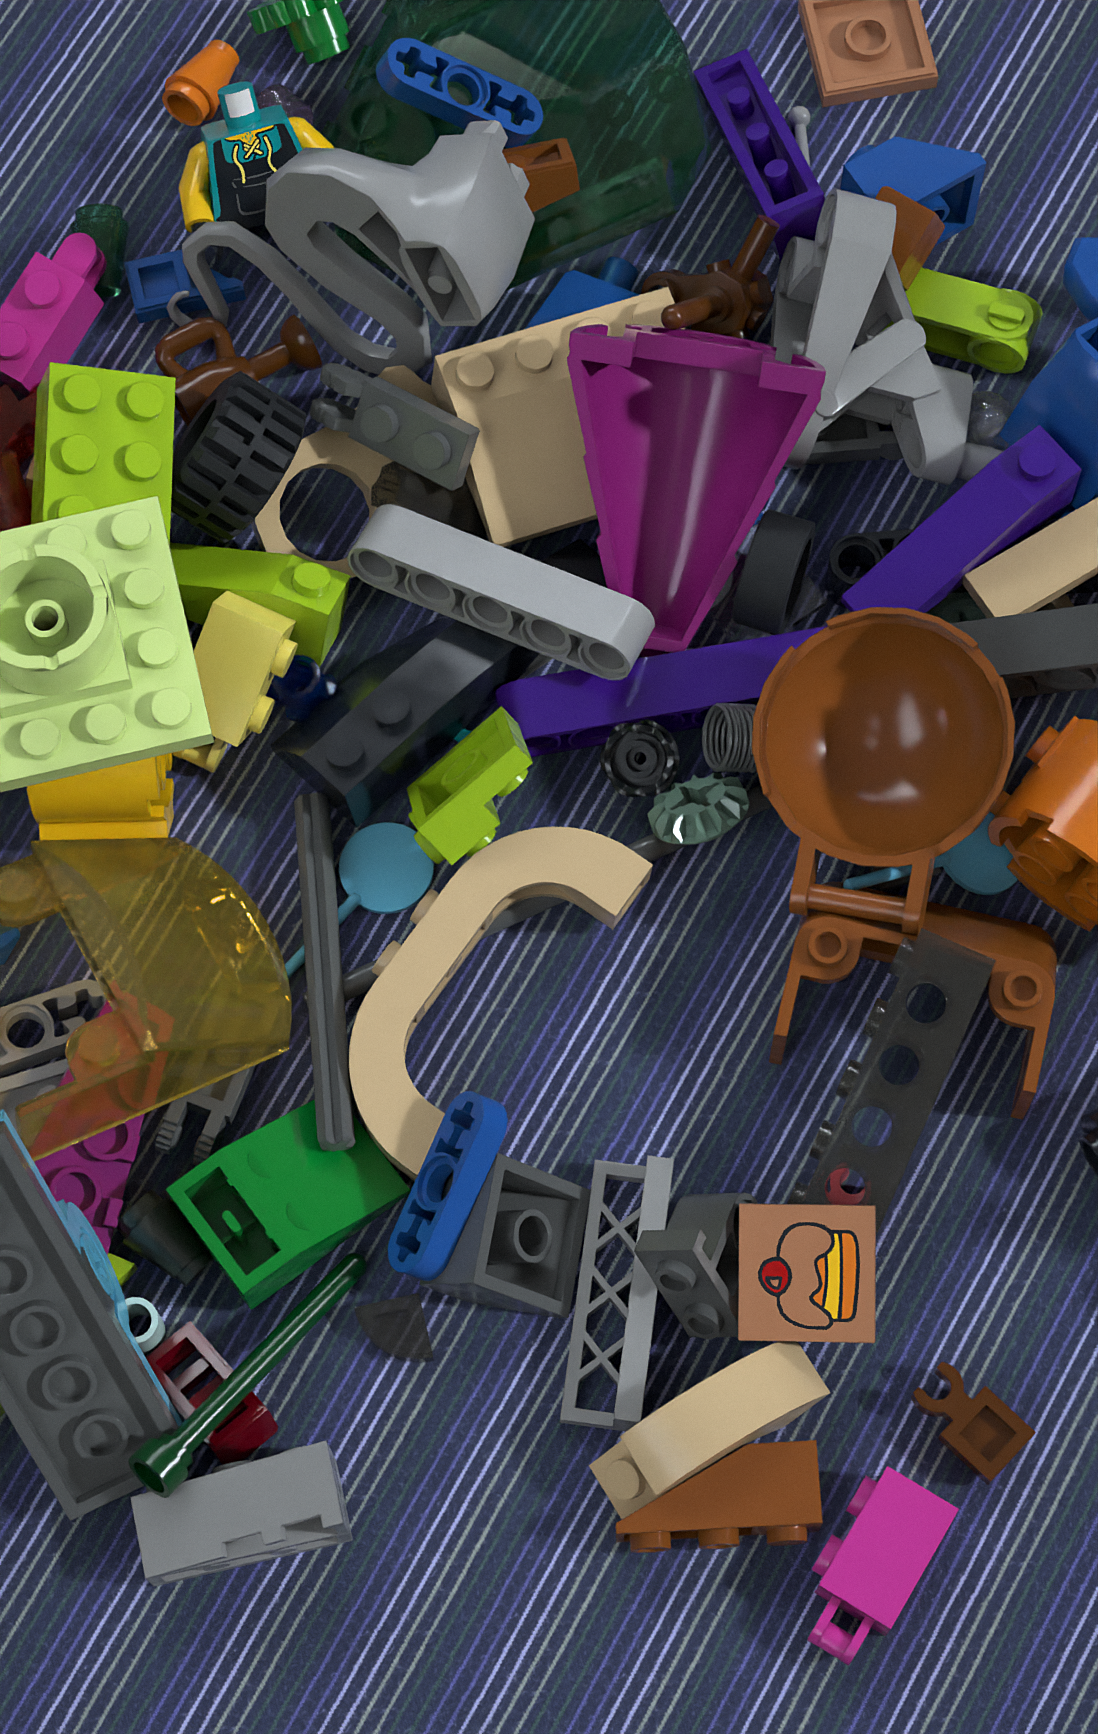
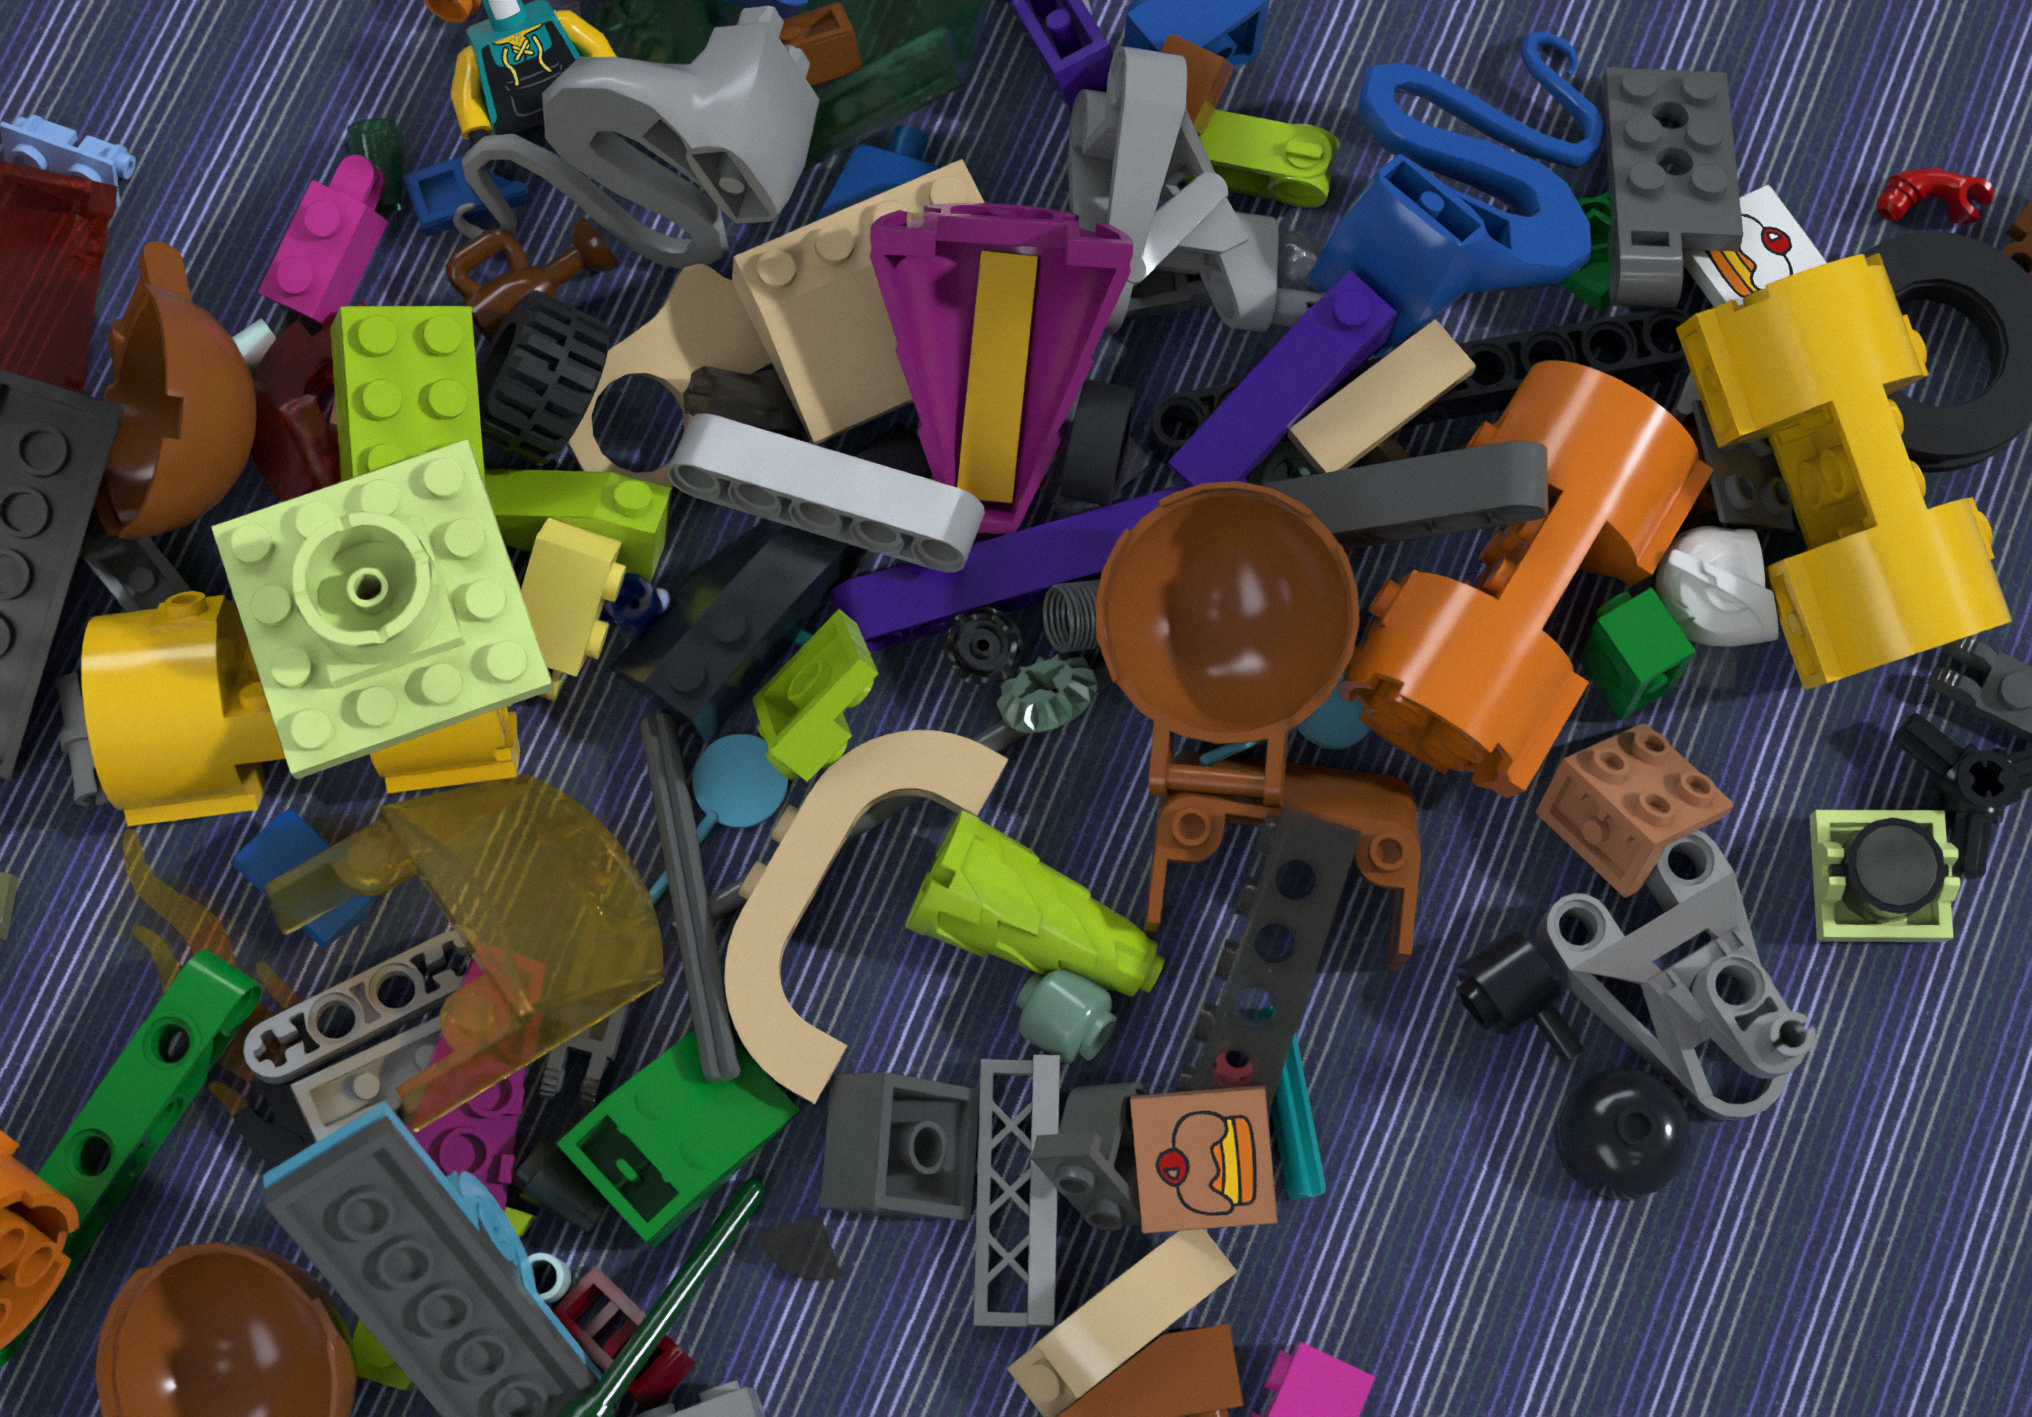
camera: 10 degrees left, 5 degrees up
dark grey hinge [309,362,480,491] -> none
blue beam [388,1091,508,1281] -> none
reddish brown piece [641,215,780,338] -> none
reddish brown plate [911,1362,1036,1485] -> none
none -> lime cone [905,809,1165,997]
none -> yellow sticker [957,251,1038,503]
none -> sand green head [1016,968,1117,1064]
none -> teal axle [1254,1005,1326,1200]

